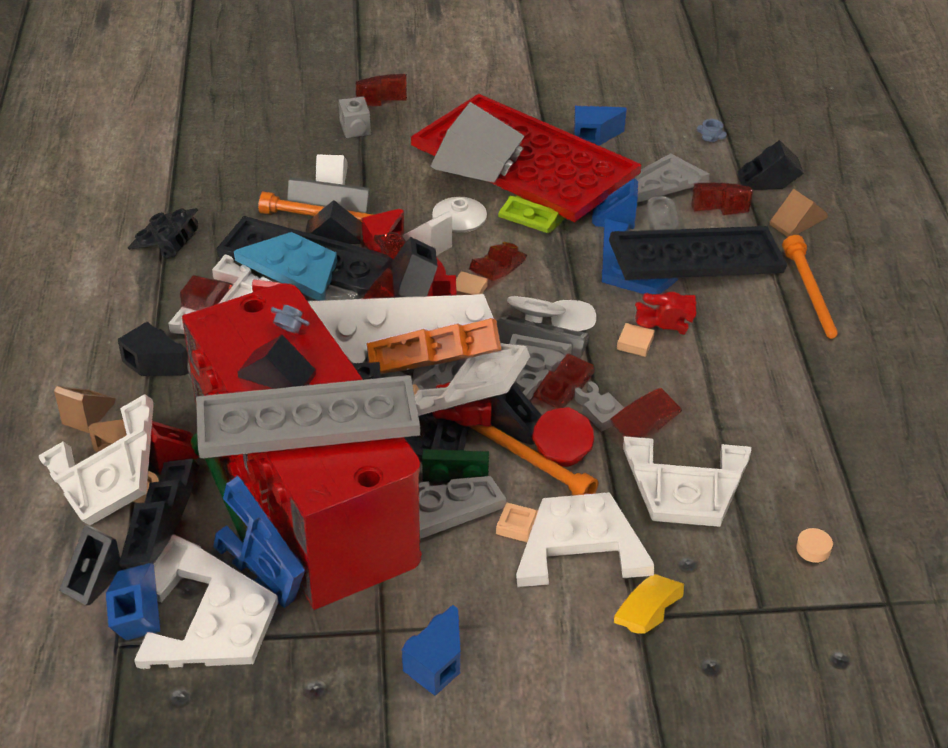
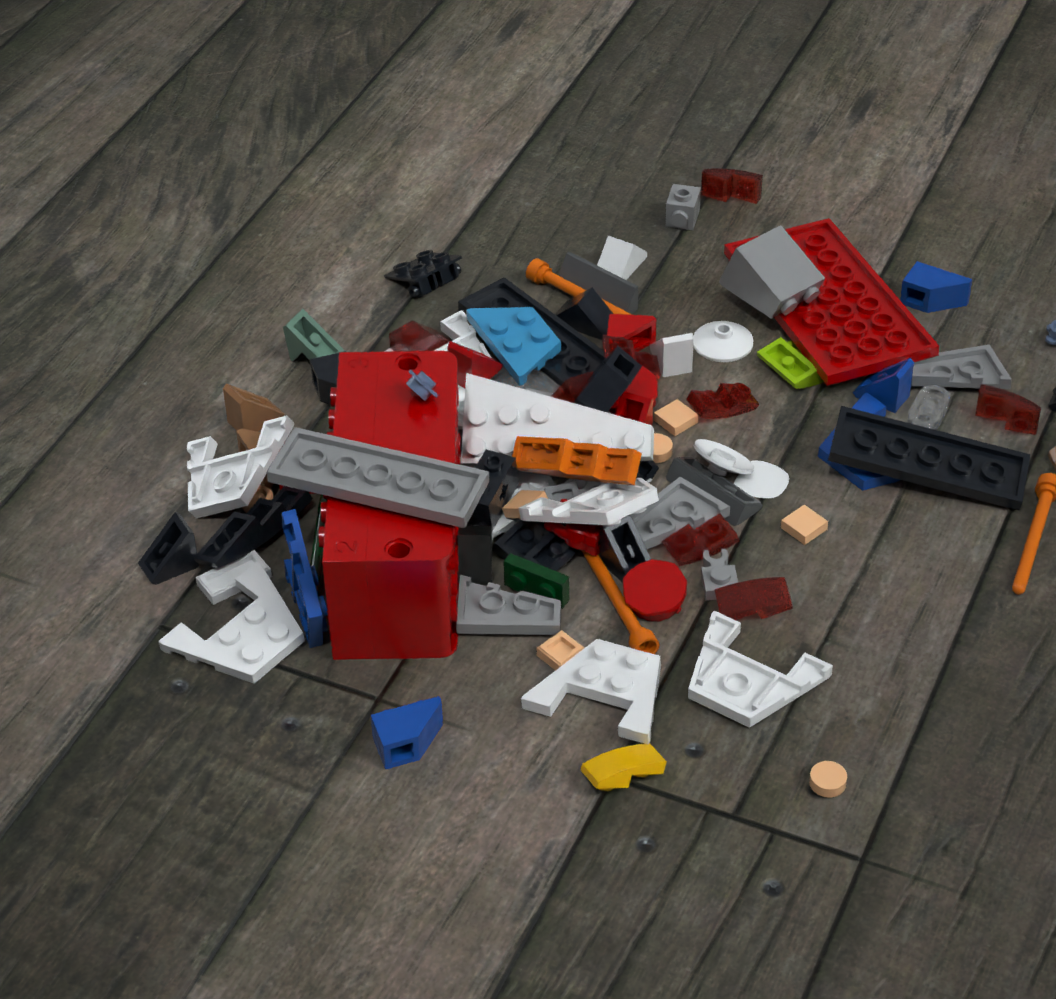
camera: 30 degrees right, 0 degrees up
blue slope [106,563,161,641] -> none
black slope [237,334,316,389] -> none
red animal [635,292,696,335] -> none
none -> sand green slope [283,309,345,362]

